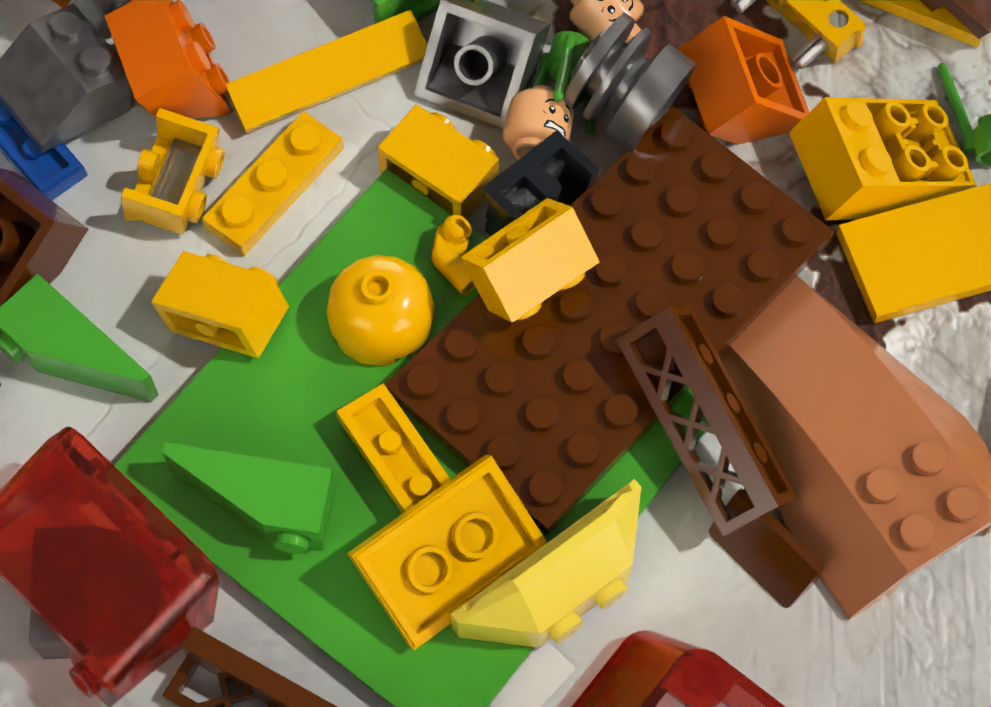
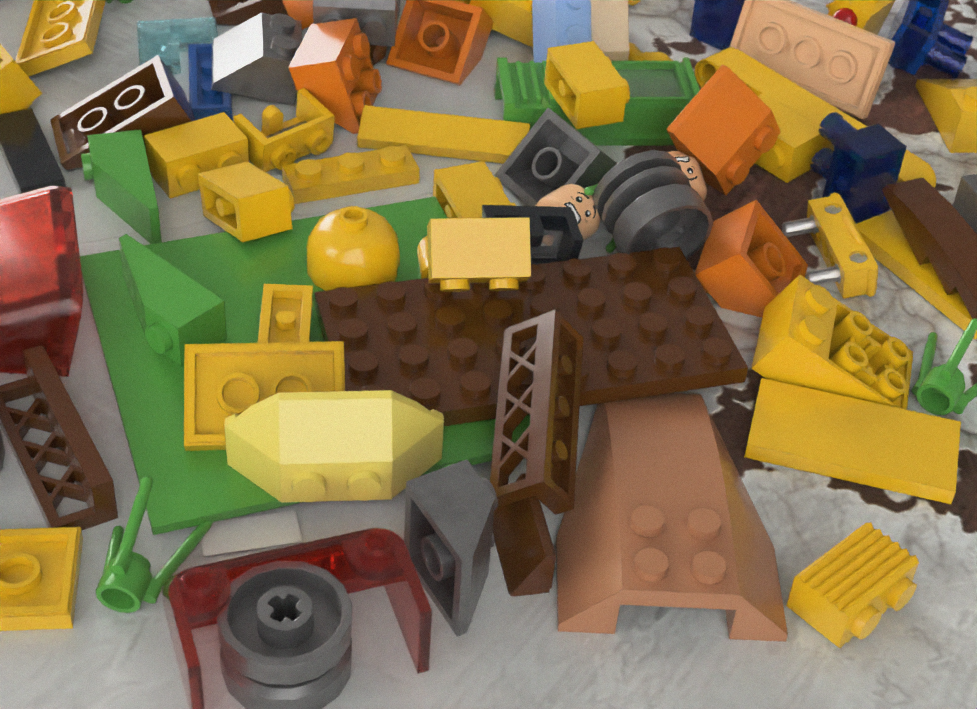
camera: 30 degrees right, 25 degrees down
none -> yellow brick [144,112,249,199]
none -> flat silver slope [403,459,498,637]

